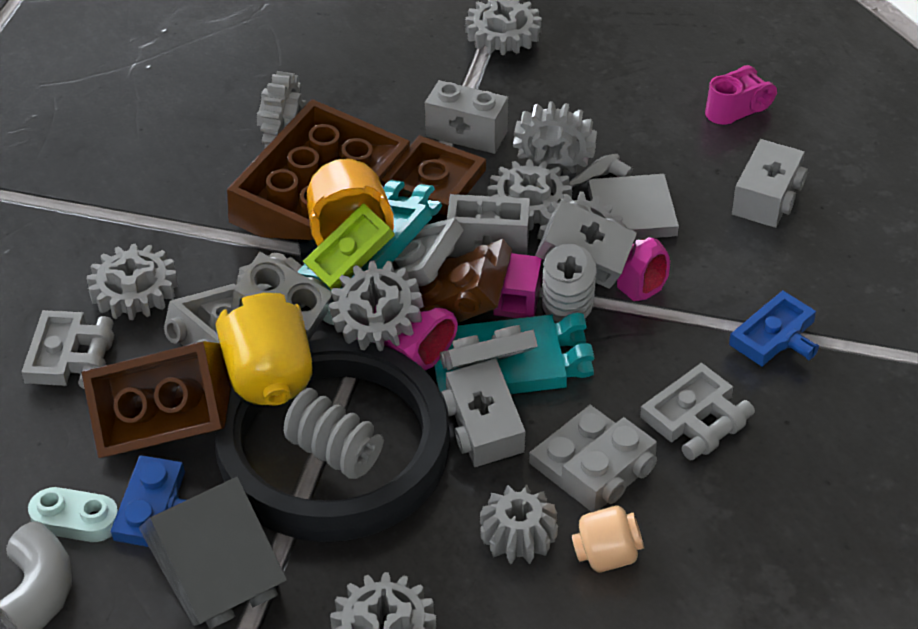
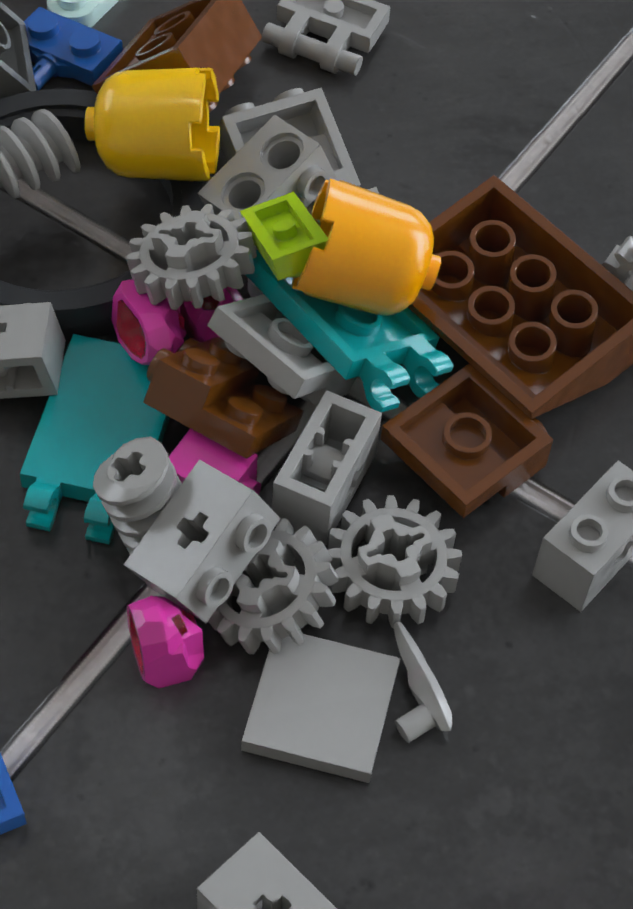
camera: 105 degrees right, 10 degrees up
light grey gear [87,244,178,320] -> none
light grey plate [440,325,538,371] -> none
light grey gear [513,102,597,176] -> none

